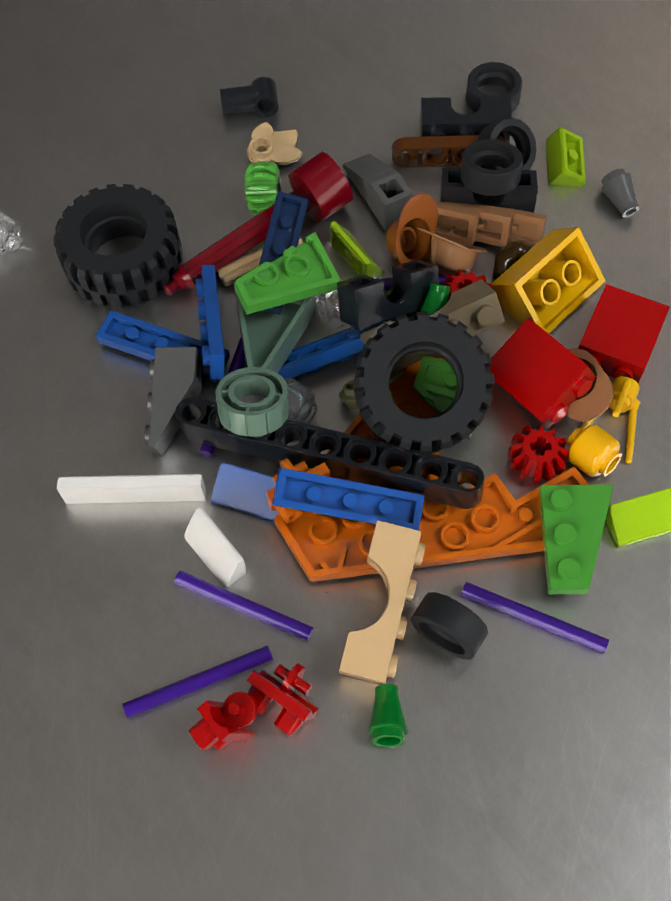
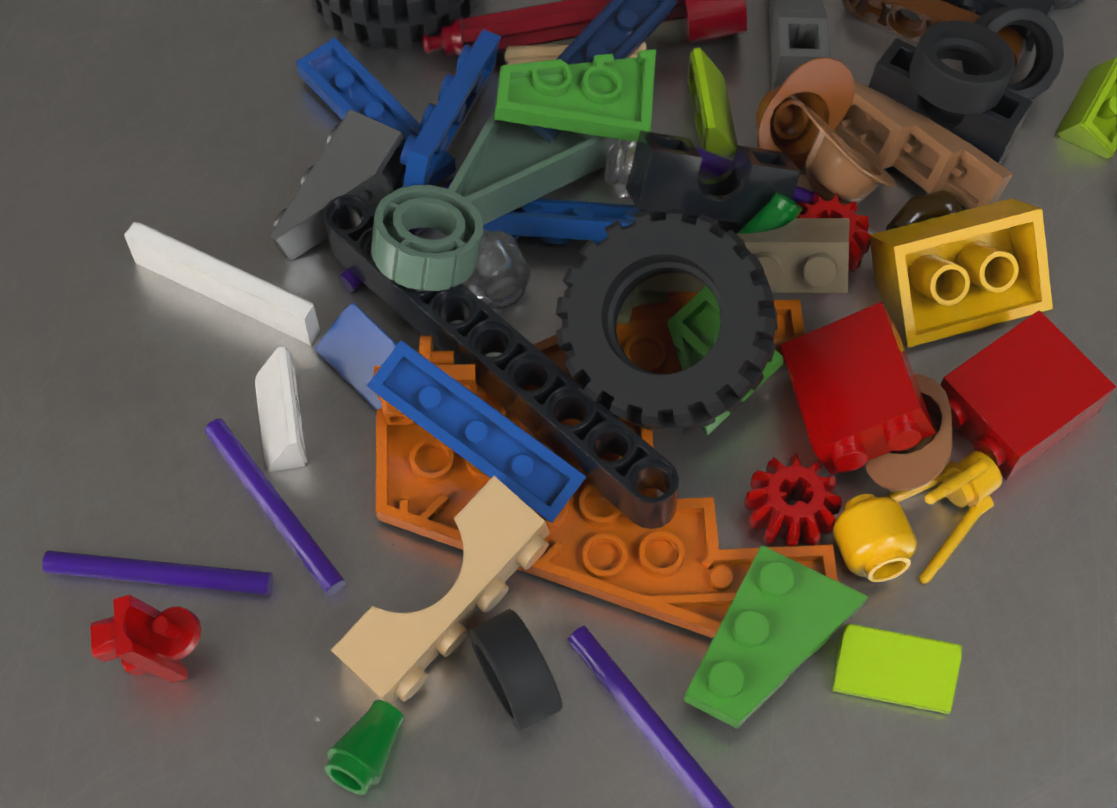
camera: 25 degrees right, 0 degrees up
red hips [247,663,320,735] -> none

